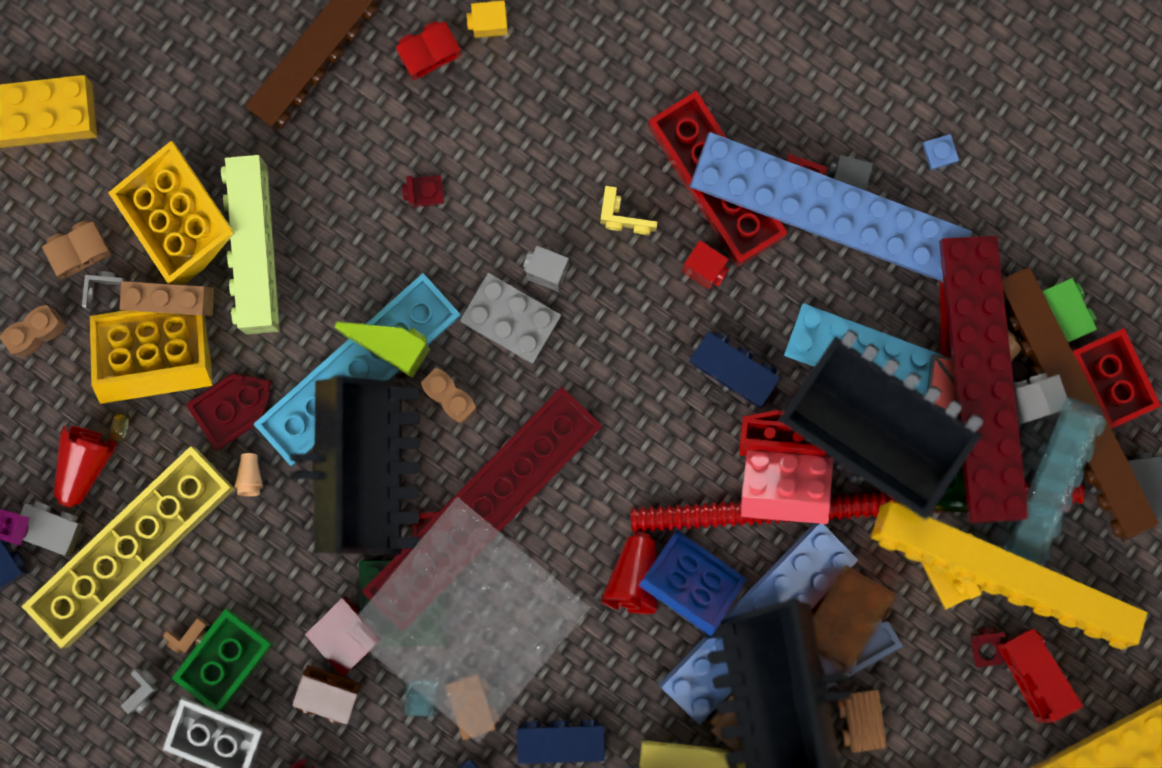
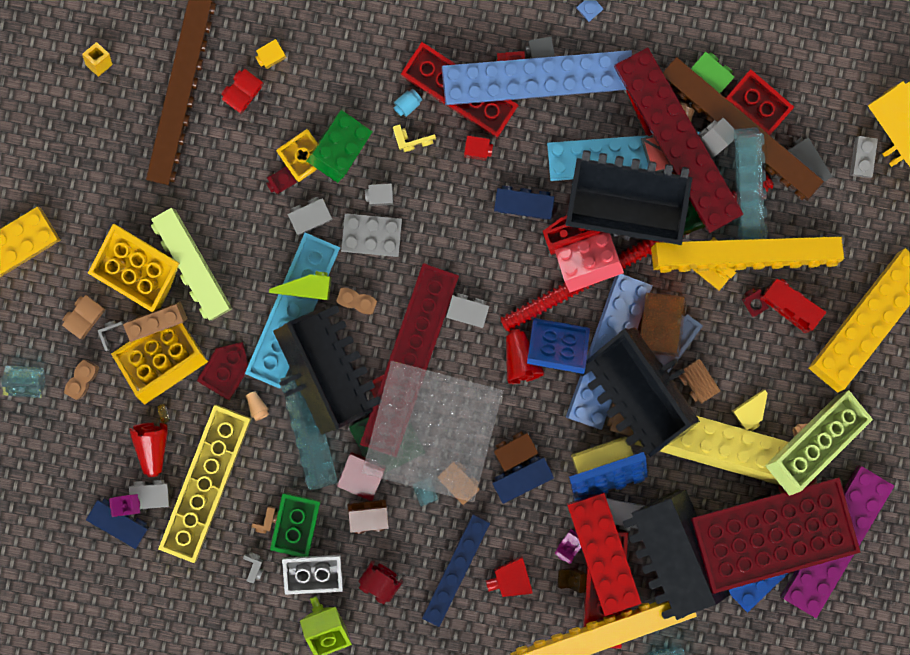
camera: 30 degrees left, 5 degrees up
none -> yellow brick [276,129,317,182]
none -> clear light blue brick [280,375,338,490]
none -> light grey brick [288,197,333,236]
none -> green brick [306,110,373,183]
none -> medium azure brick [394,89,422,117]
none -> light grey brick [446,293,489,328]
none -> reddish brown brick [493,431,538,471]

